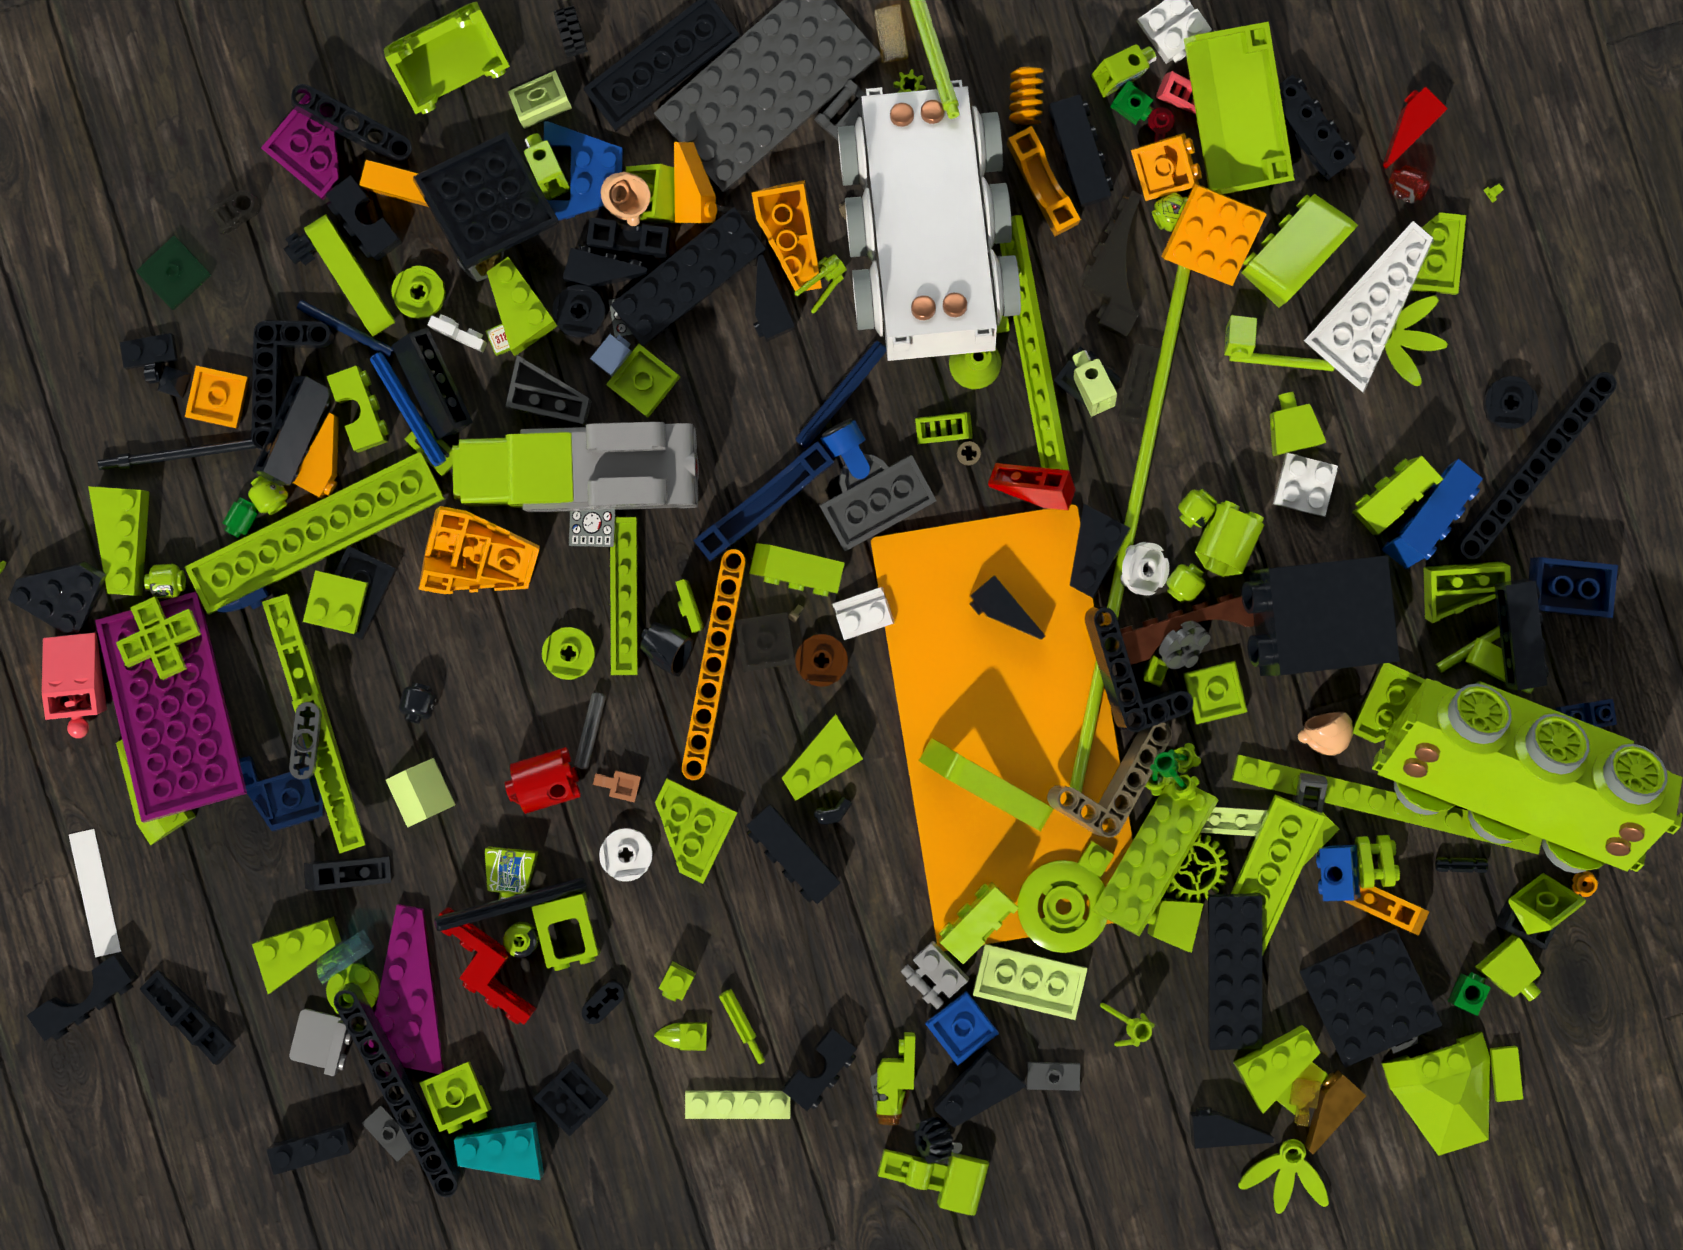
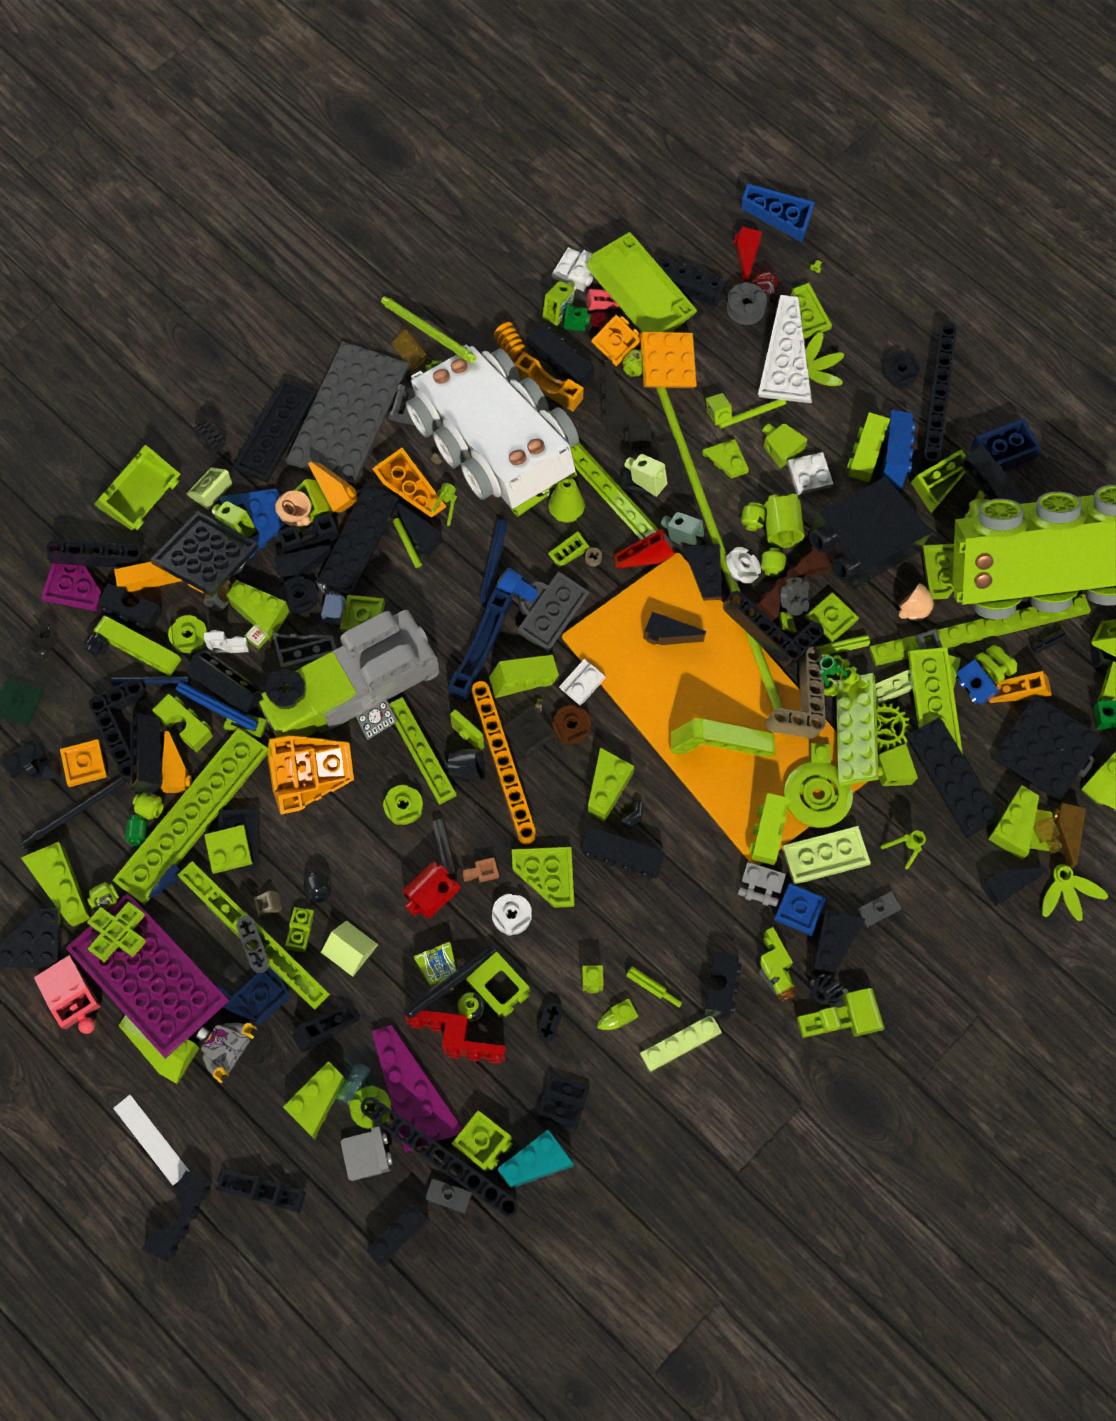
camera: 30 degrees left, 20 degrees down
lime windscreen [1241,194,1358,308] -> none
none -> light grey torso [197,1023,258,1083]
none -> dark tan slope [254,891,282,917]
none -> black plate [266,669,306,709]
none -> lime slope [285,907,314,953]
none -> lime bar [393,518,422,568]
none -> sand green torso [661,512,705,547]
none -> lime wing [702,439,749,478]
none -> dark grey wheel [726,282,767,325]
none -> blue wedge [741,183,815,243]
none -> lime axle [815,635,870,657]

